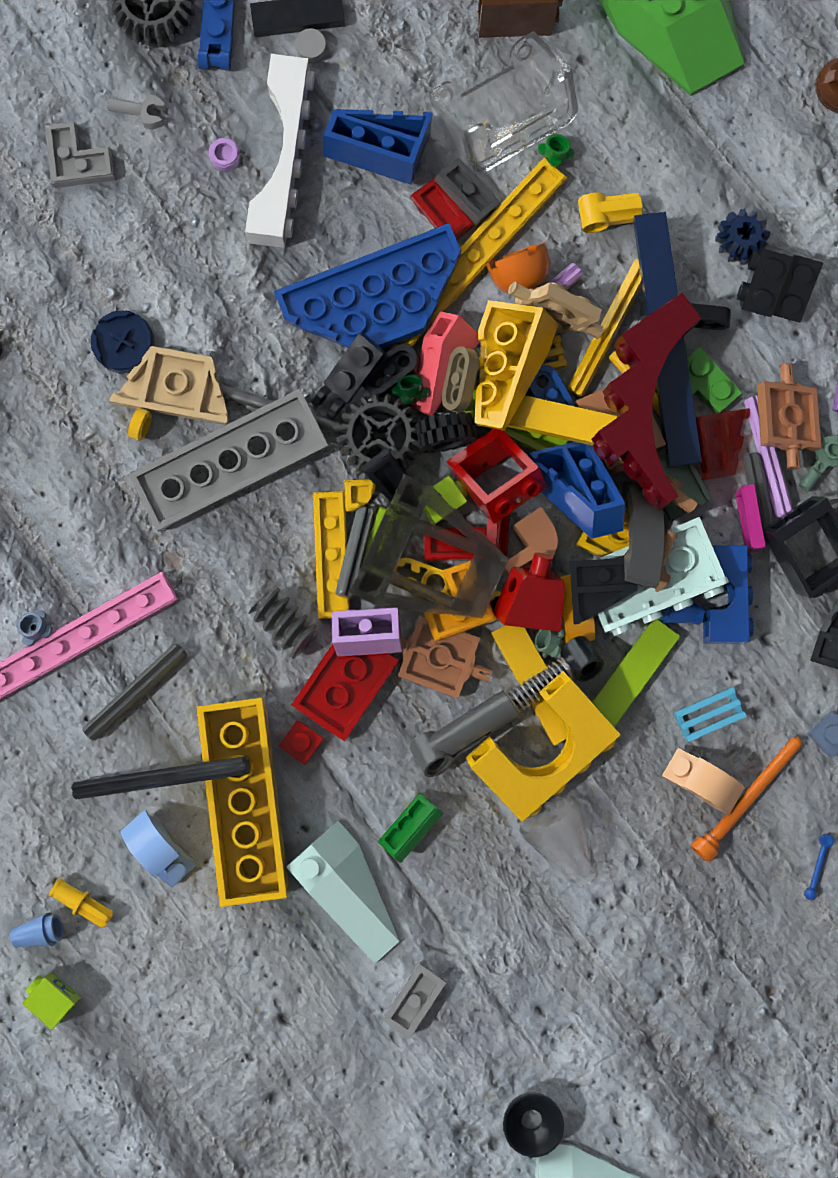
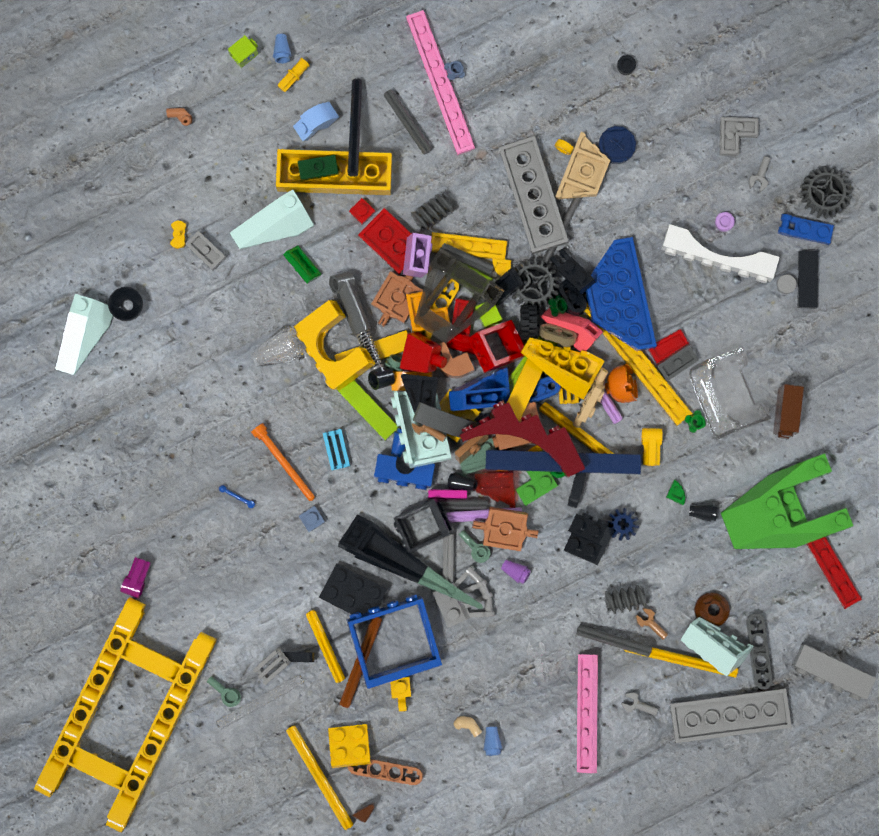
camera: 105 degrees right, 0 degrees up
blue wedge [323,109,433,185] -> none
light nougat brick [662,748,745,815] -> none
none -> nougat arm [166,108,192,126]
none -> yellow piece [170,220,187,249]
none -> dark green plate [297,155,339,181]
none -> black cone [448,472,478,491]
none -> green tile [665,480,685,506]
none -> black cone [689,503,718,522]

